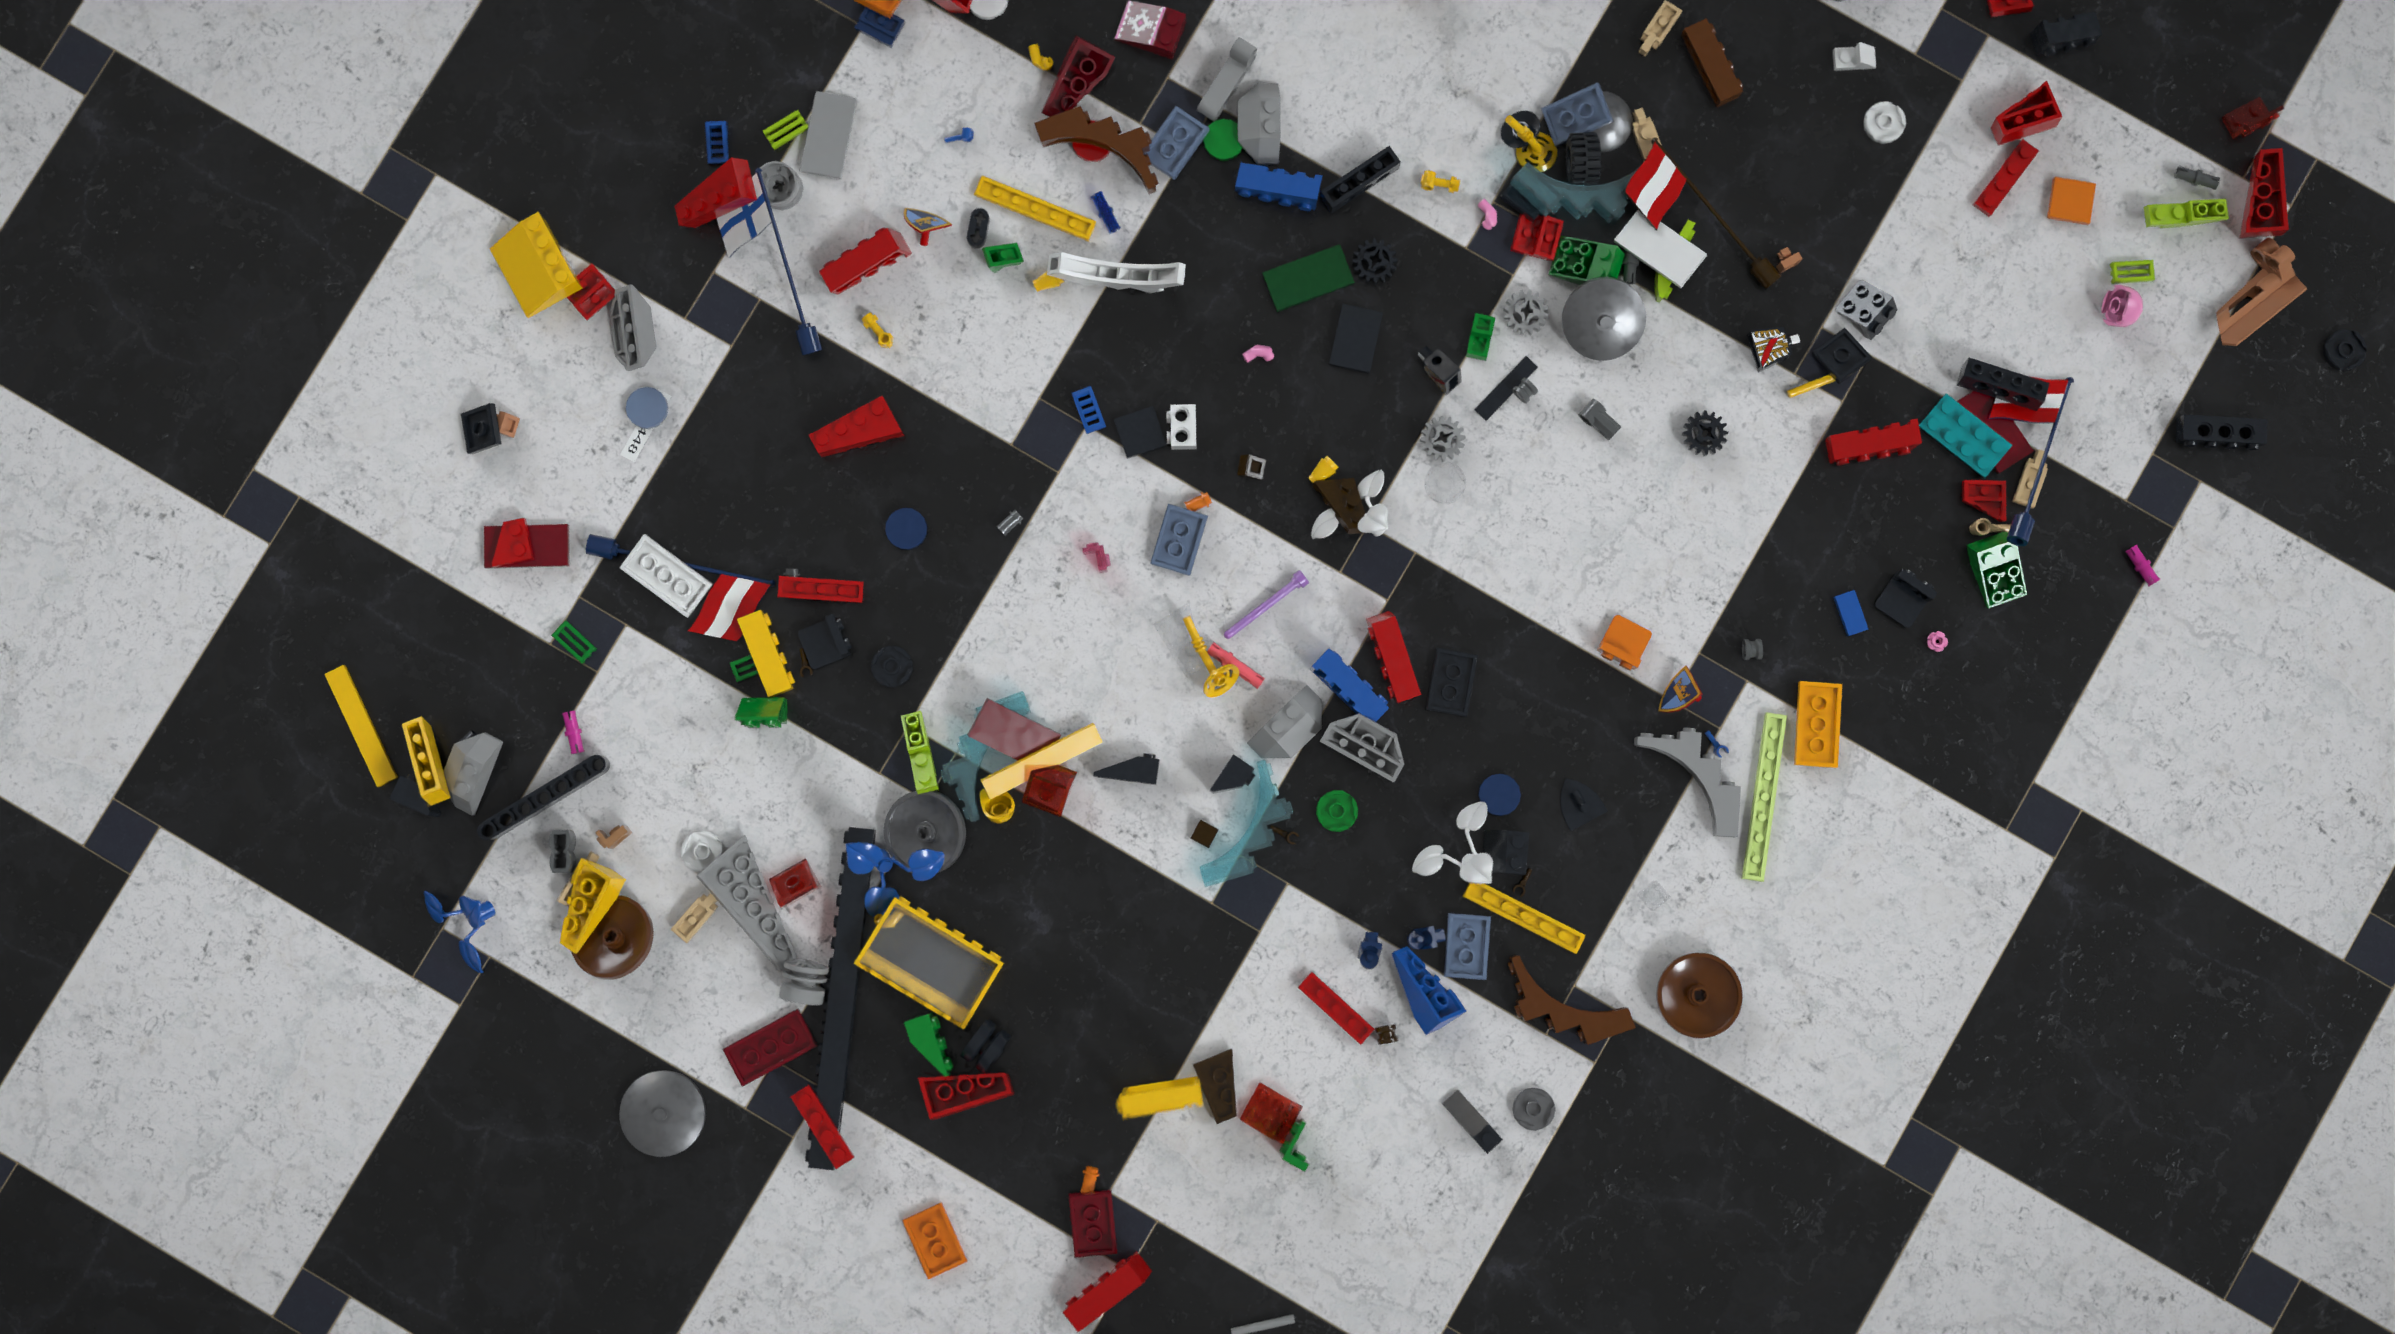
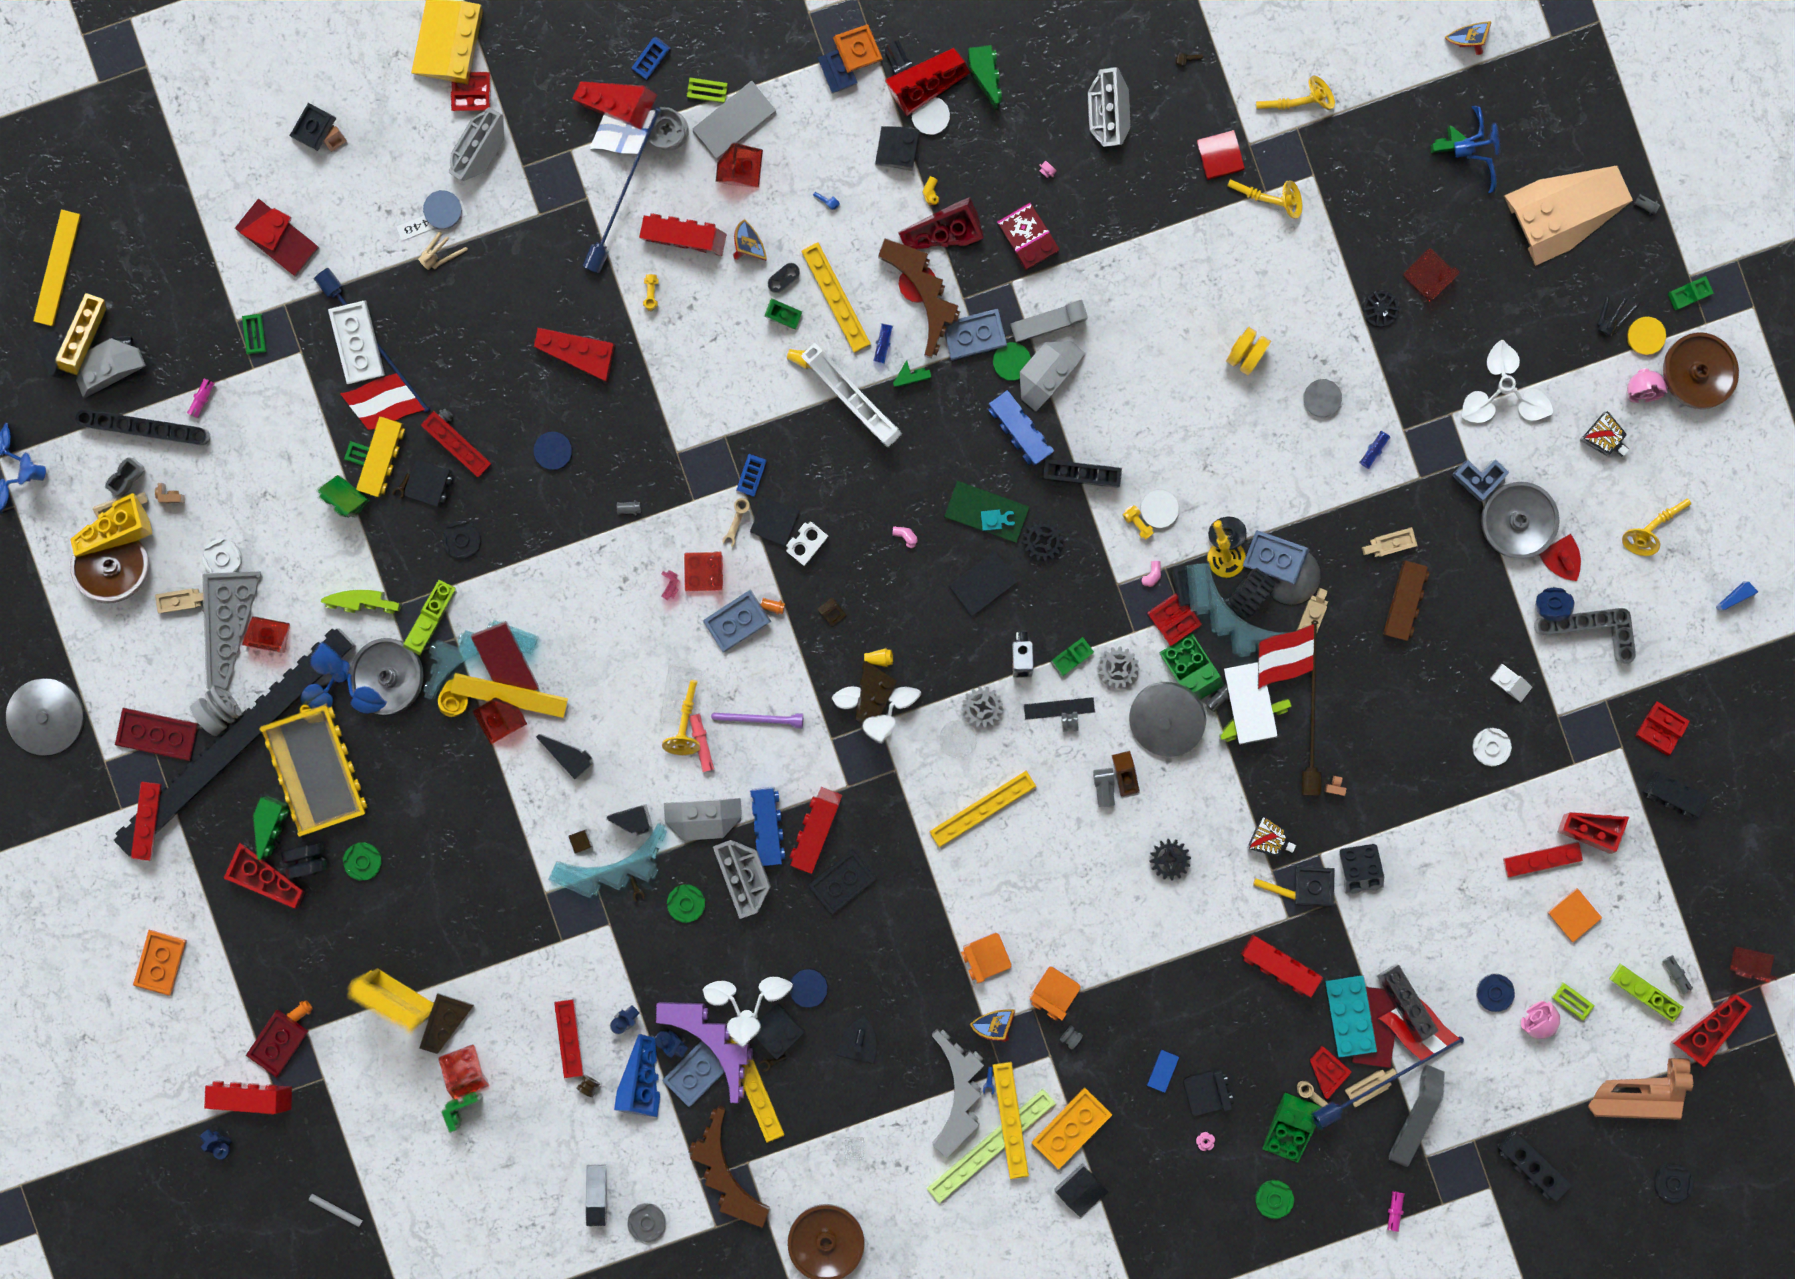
camera: 40 degrees right, 5 degrees up
none -> lime slope [321,590,402,614]
none -> green tile [343,842,382,881]
none -> tan plant [418,232,468,270]
none -> medium lavender arch [656,1002,753,1103]
none -> clear red bracket [684,552,723,591]
none -> clear red slope [715,143,763,188]
none -> tan brick [723,498,750,547]
none -> black slope [875,126,919,171]
none -> green slope [893,360,931,388]
none -> yellow tile [929,770,1037,848]
none -> teal plate [981,510,1015,531]
none -> yellow tile [992,1062,1029,1179]
none -> orange bracket [1029,966,1081,1020]
none -> black slope [1054,1163,1109,1217]
none -> reddish brown slope [1111,751,1140,797]
none -> white tile [1140,490,1179,528]
none -> green tile [1255,1180,1294,1219]
none -> dark grey beam [1389,1064,1445,1167]
none -> dark blue tile [1476,974,1515,1012]

